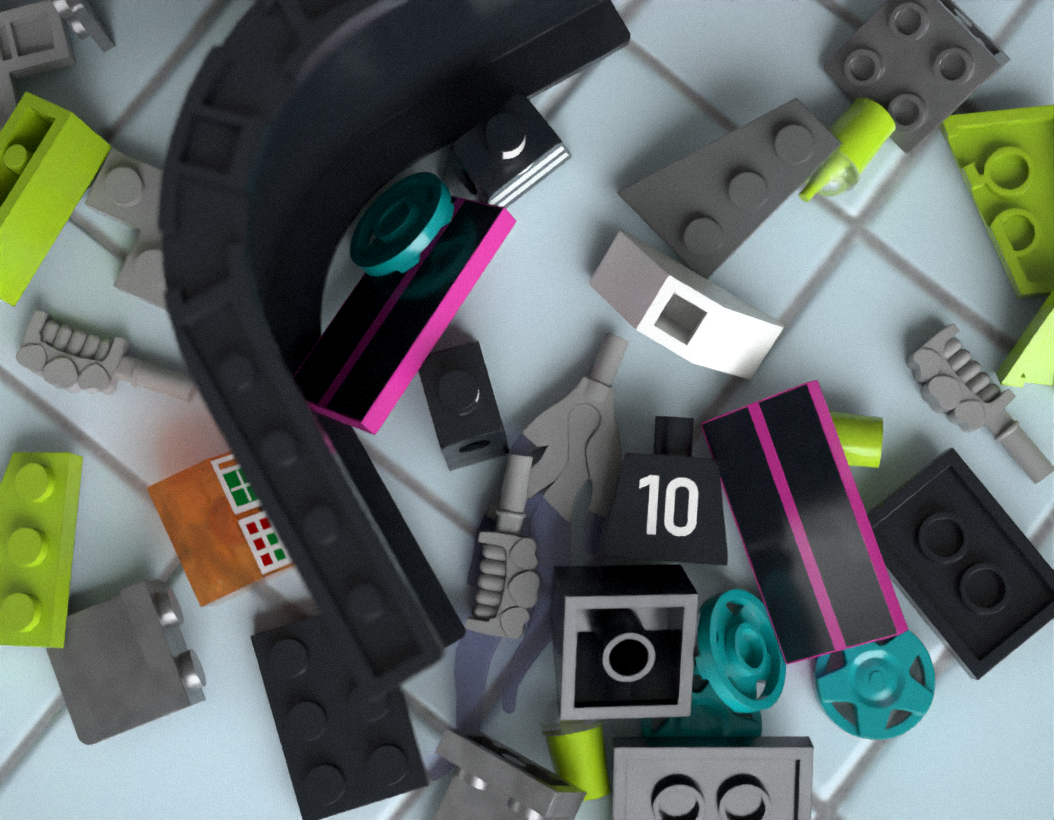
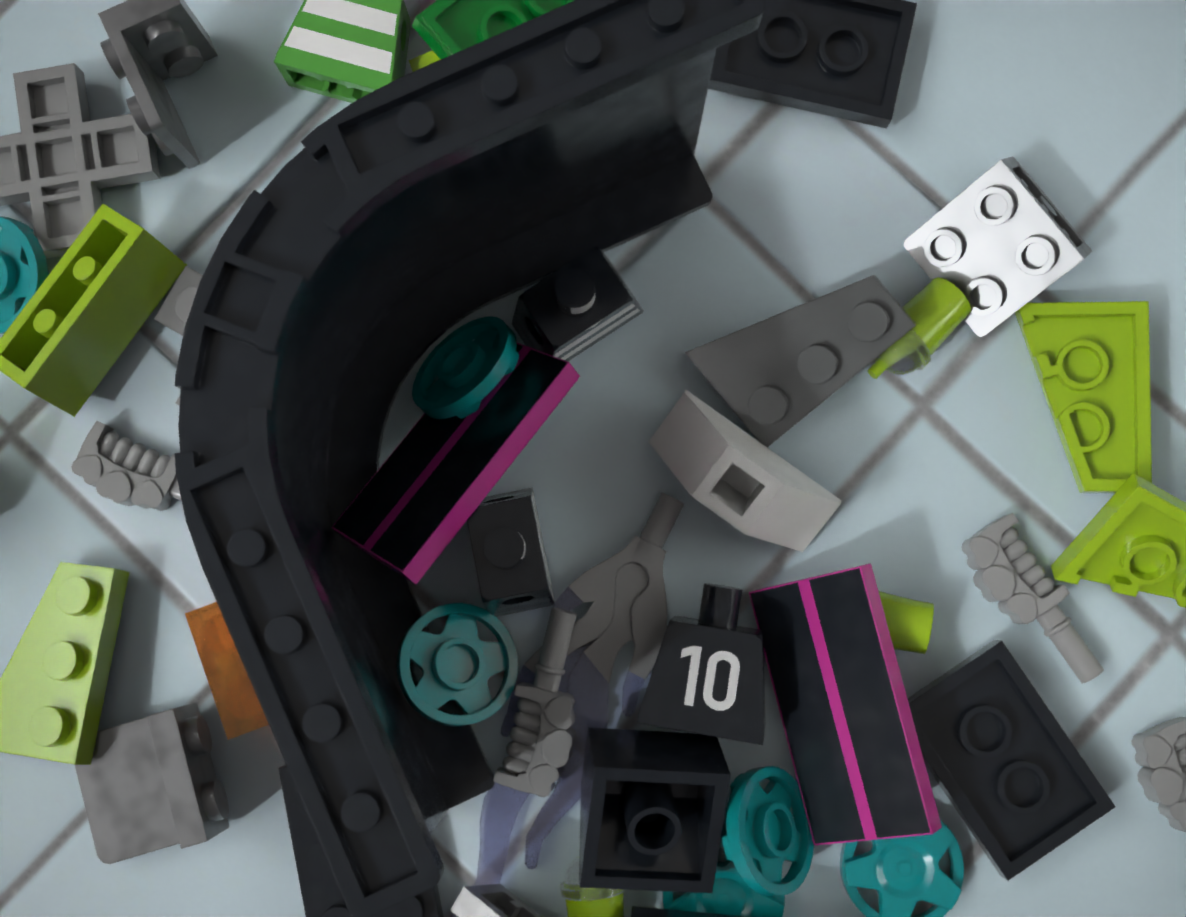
camera: 10 degrees right, 0 degrees up
none -> teal wheel [397,603,518,727]

